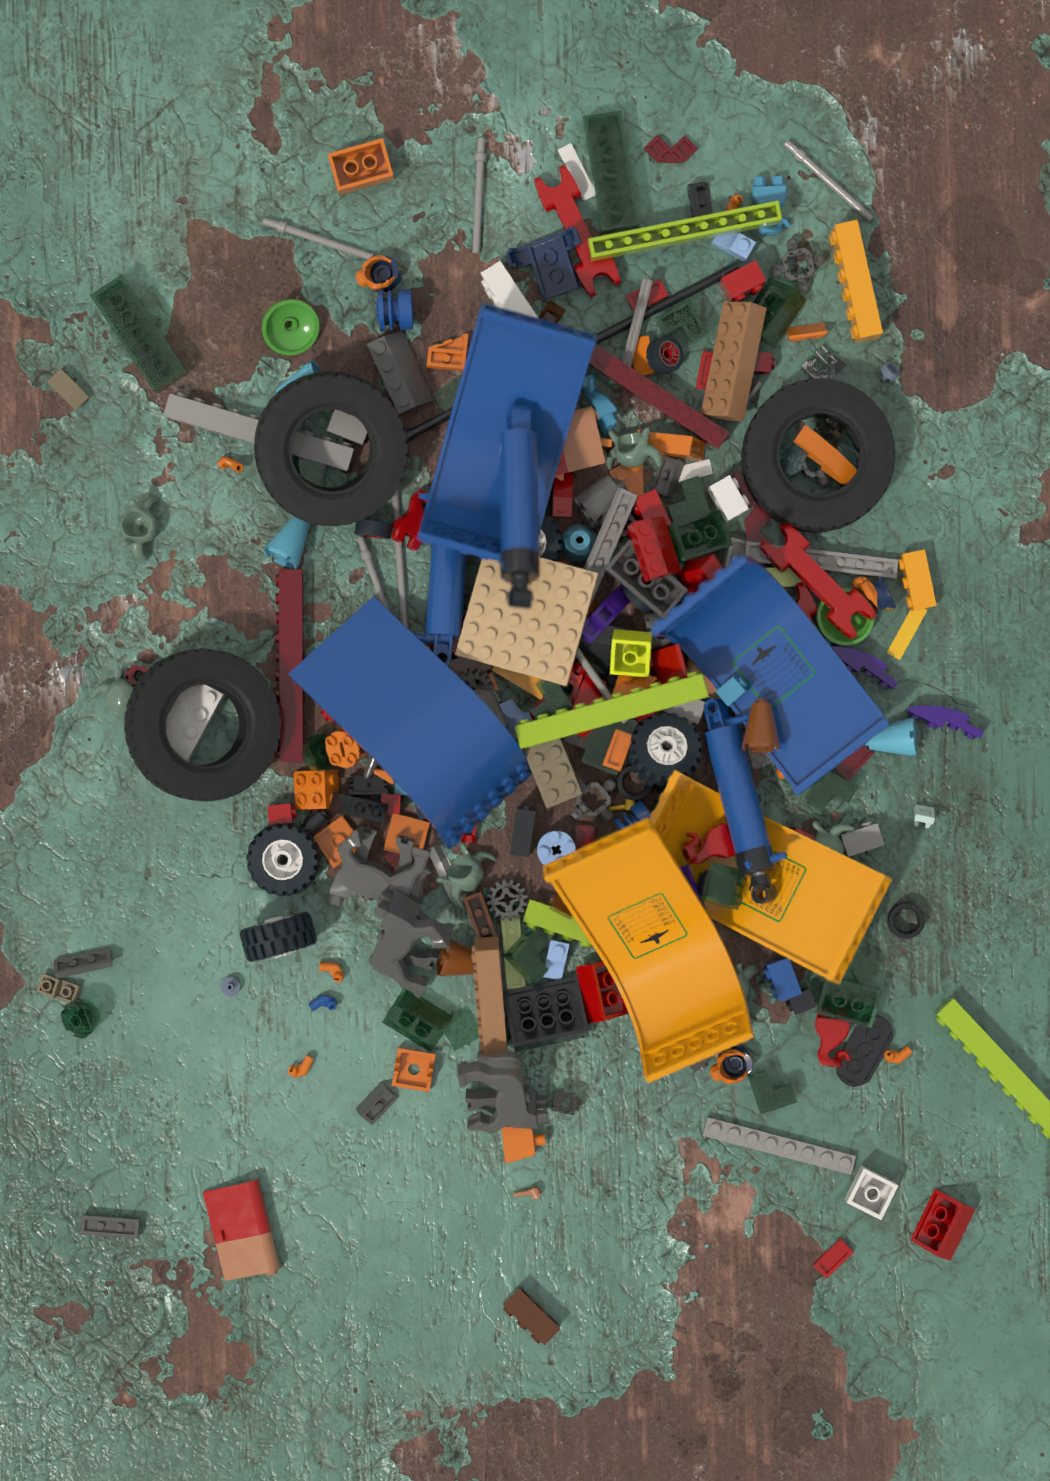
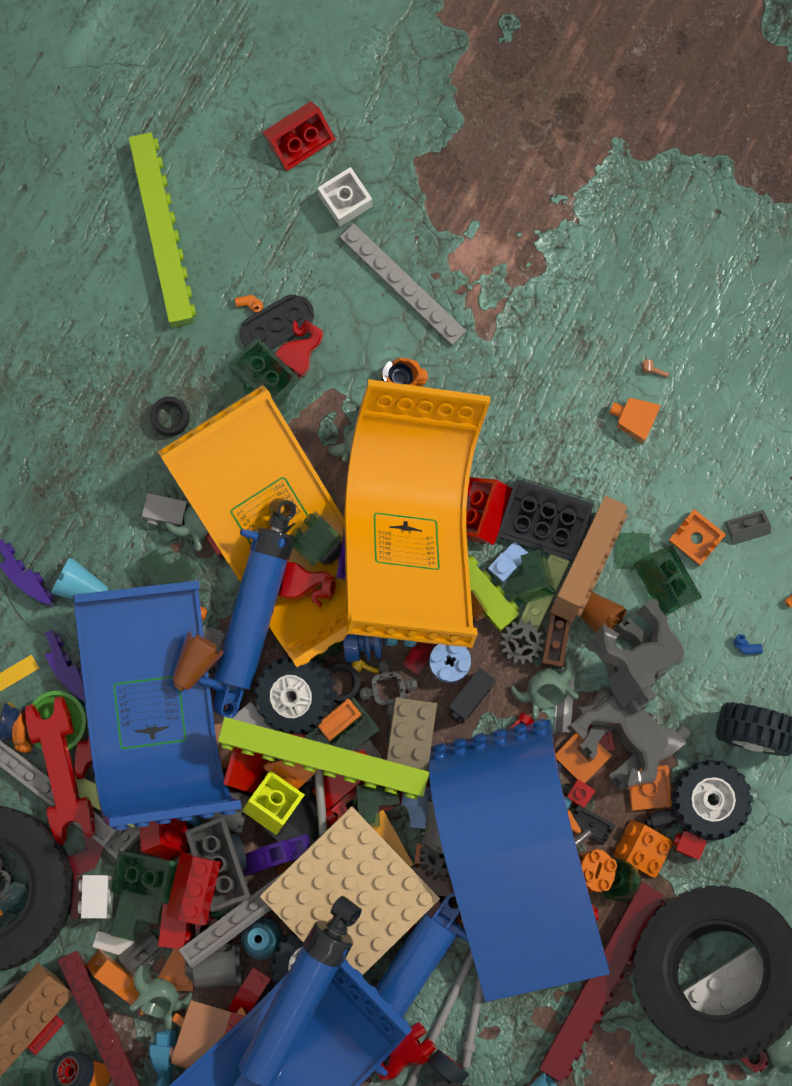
camera: 150 degrees left, 10 degrees down
orange arm [319,961,345,982] -> none
black window [329,791,388,823] -> none
dark grey piece [457,1051,548,1134] -> none
reddish brown brick [503,1286,560,1345] -> none
clear smoke brick [551,1089,581,1115] -> none
dark azure brick [716,676,748,706] -> none
clear green brick [747,1069,797,1114] -> none
blue brick [762,956,802,1002] -> none
black brick [785,987,817,1015] -> none
red tile [813,1238,854,1279] -> none
dark red tile [834,745,874,781] -> none
light aqua tile [914,804,935,828] -> none

